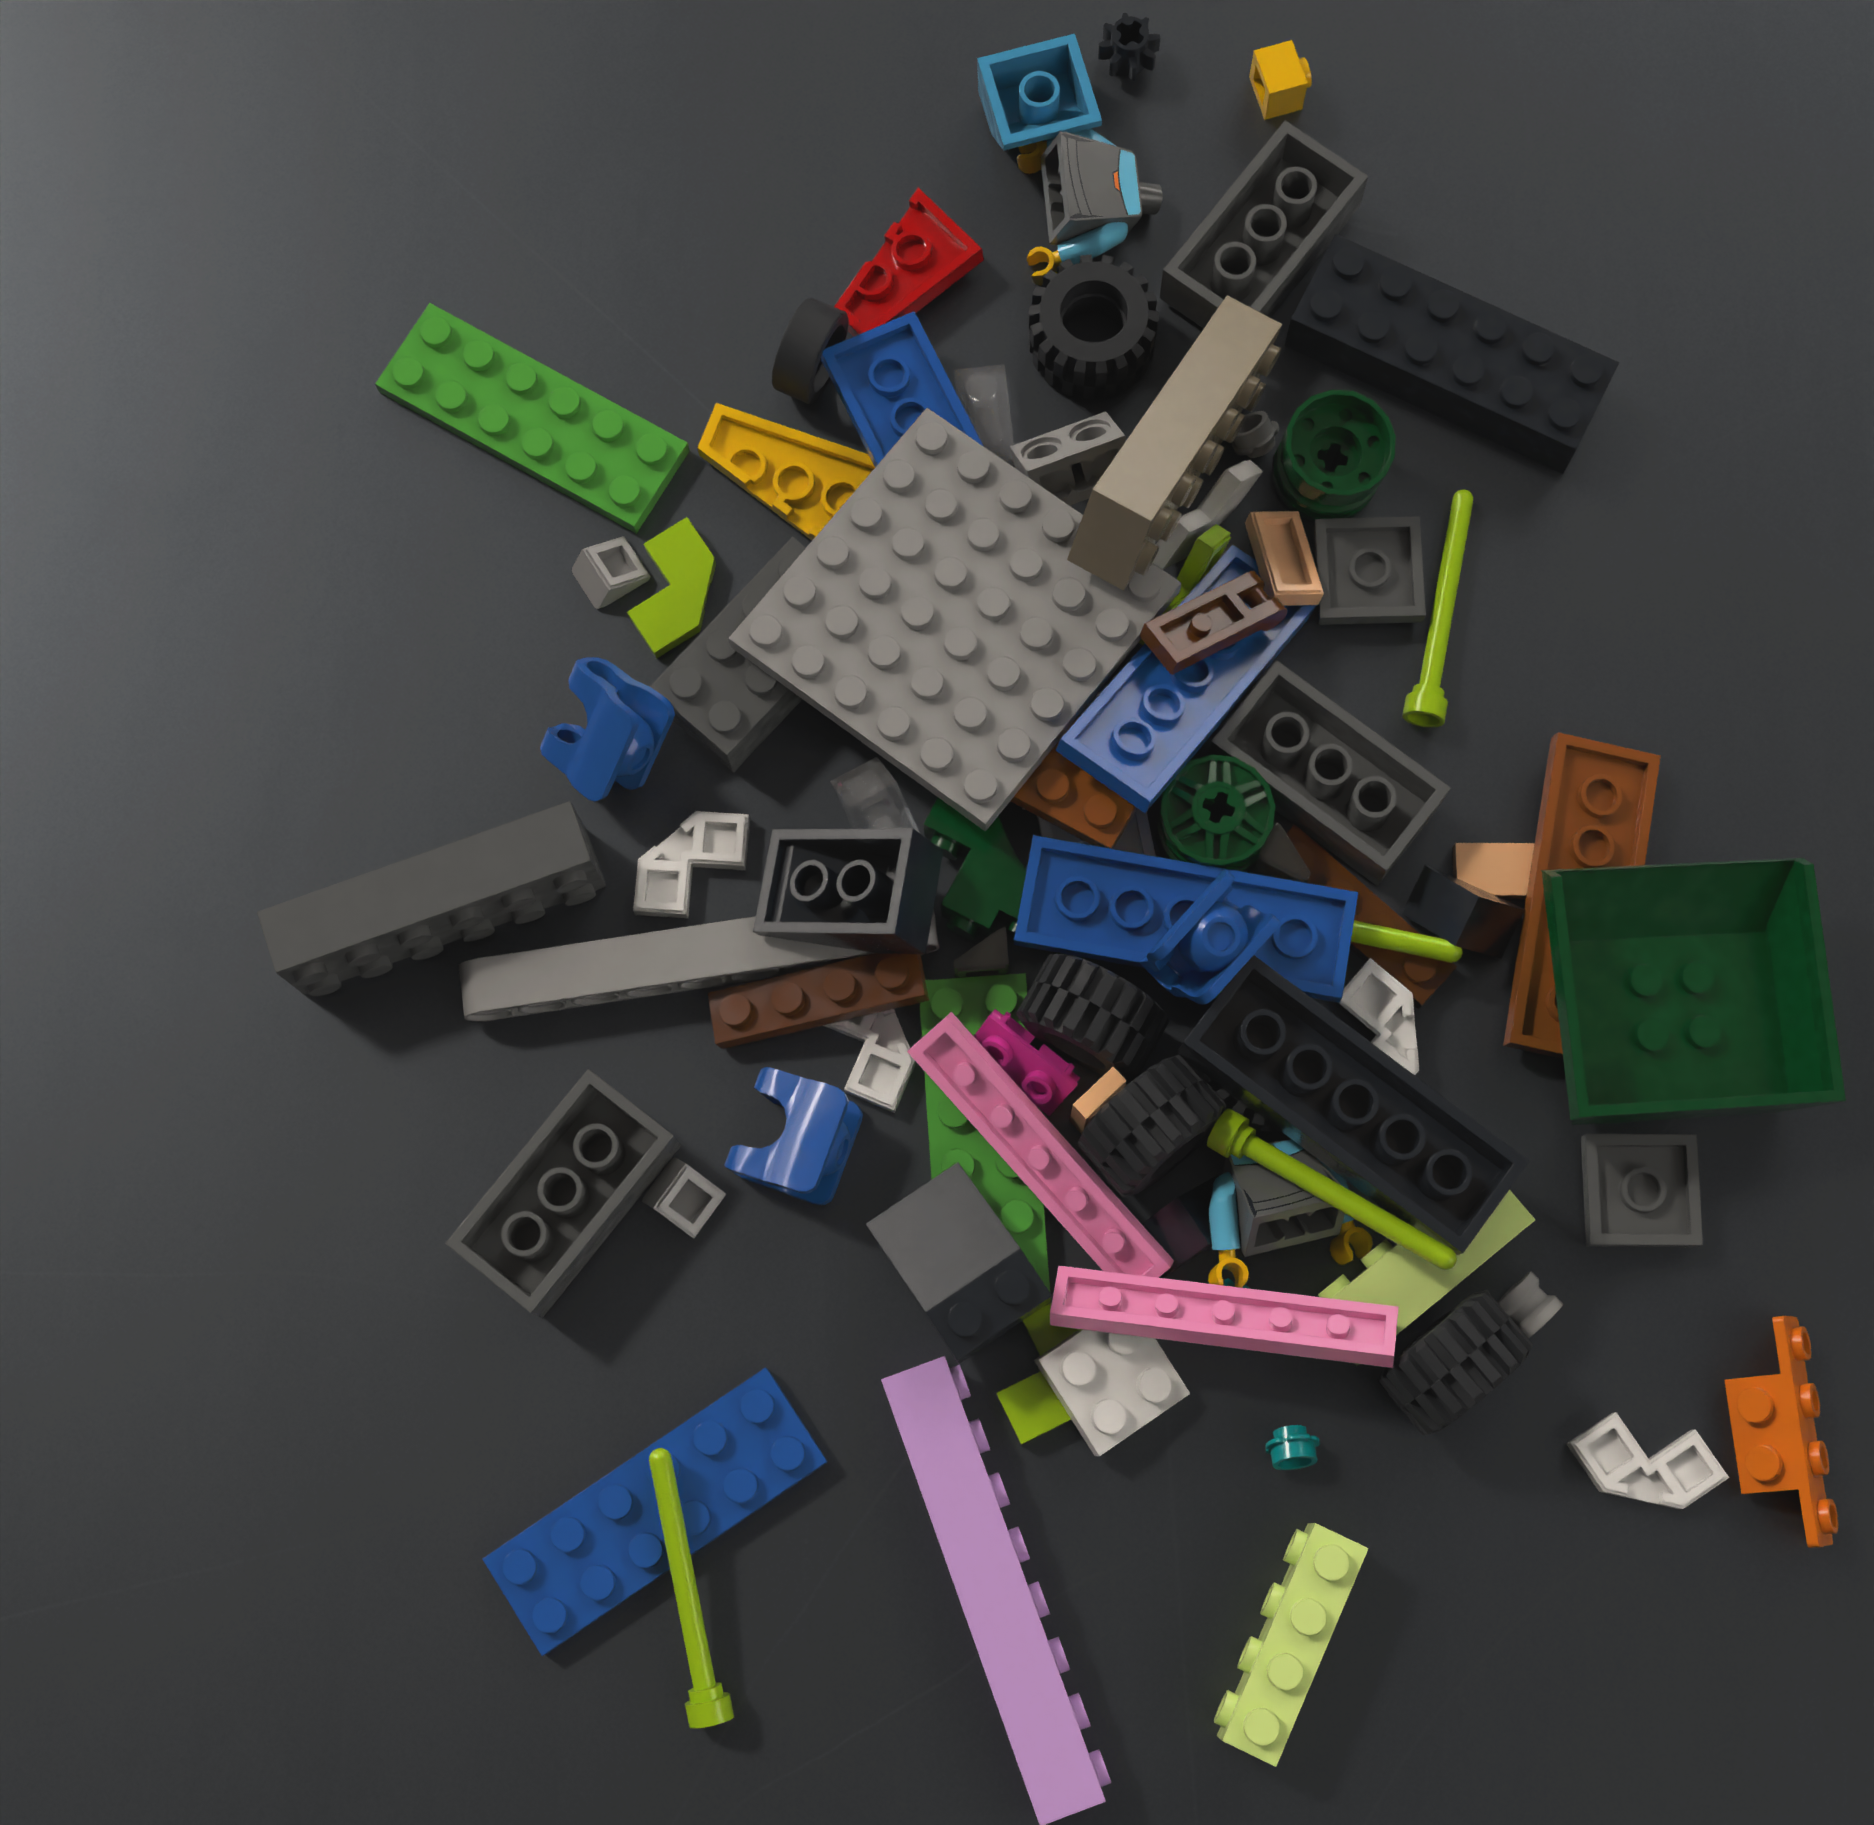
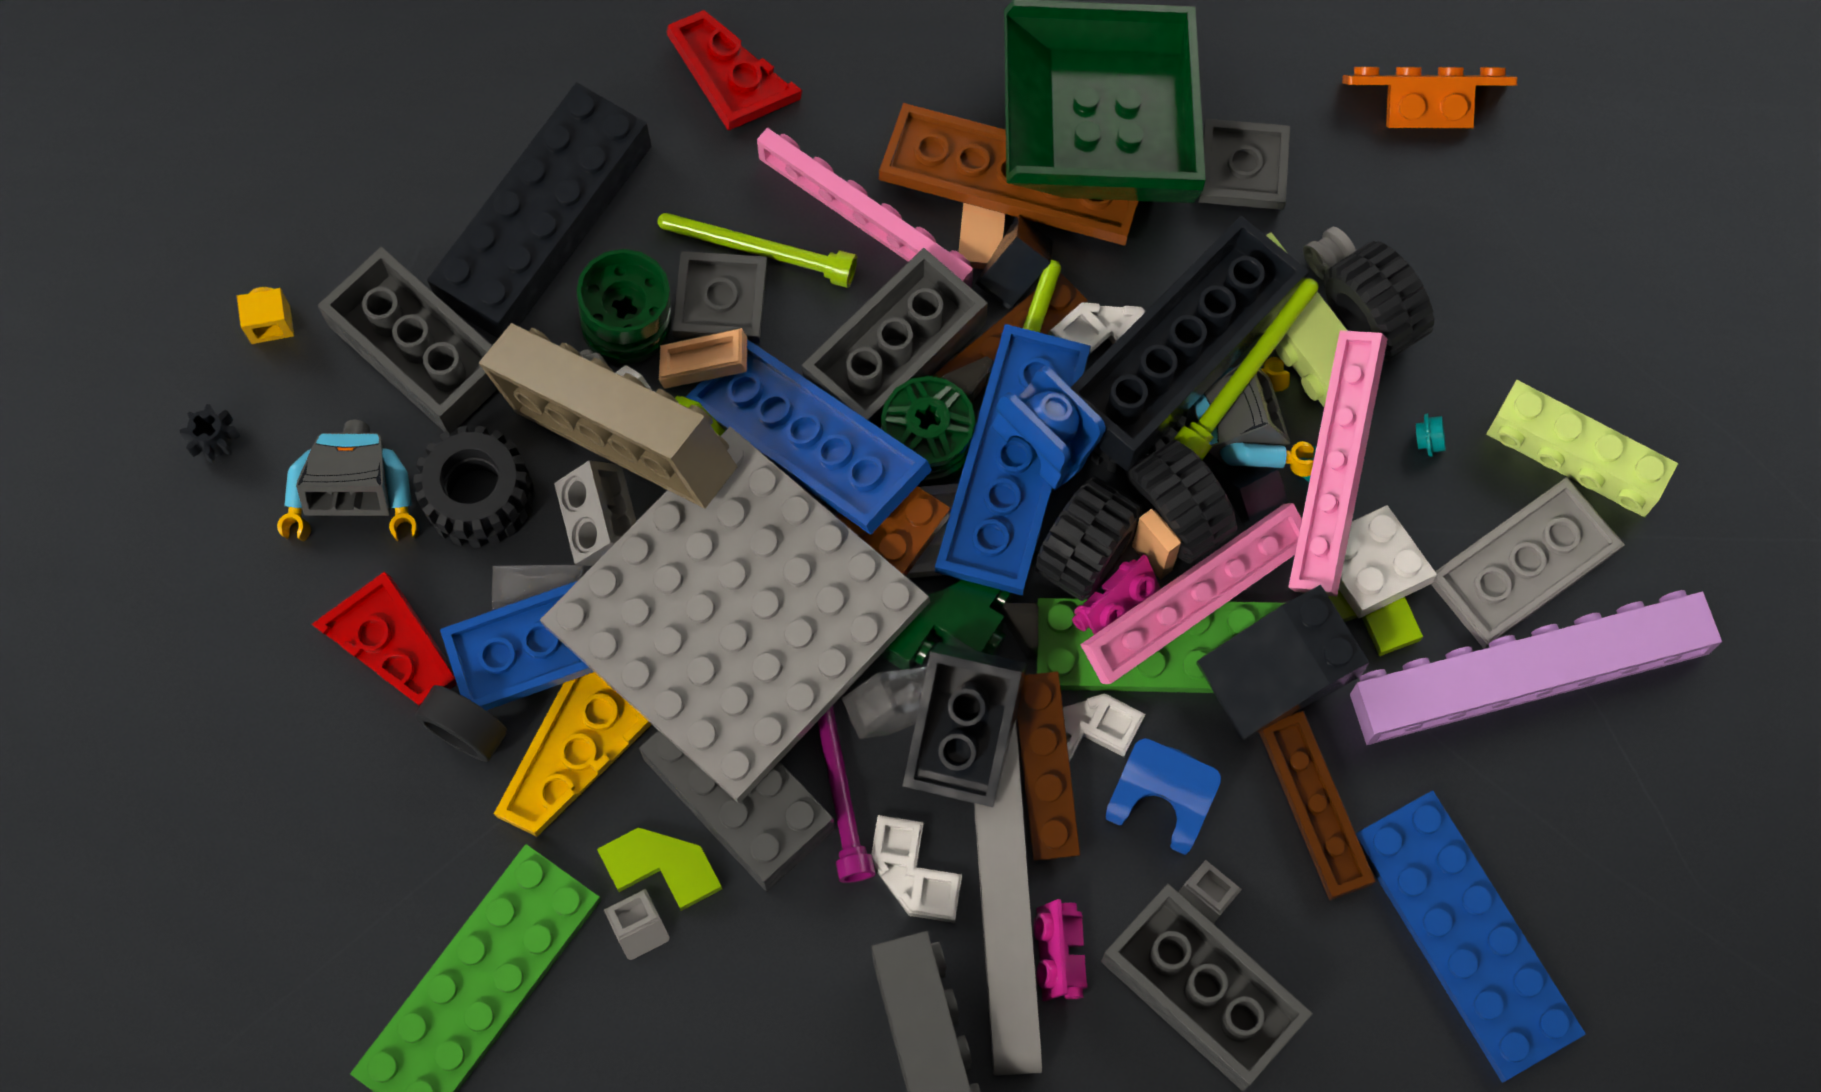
camera: 90 degrees left, 5 degrees down
blue piece [540,657,675,802] -> none
lime piece [649,1448,734,1729] -> none
dark azure slope [977,34,1102,151] -> none
reddish brown plate [1140,571,1288,675] -> none
white tile [1567,1412,1729,1509] -> none
none -> red wing [667,10,803,131]
none -> bright pink plate [757,128,973,288]
none -> magenta piece [817,705,876,883]
none -> dark pink hinge [1034,899,1087,1001]
none -> reddish brown plate [1259,711,1376,900]
none -> light grey tile [1431,477,1625,649]

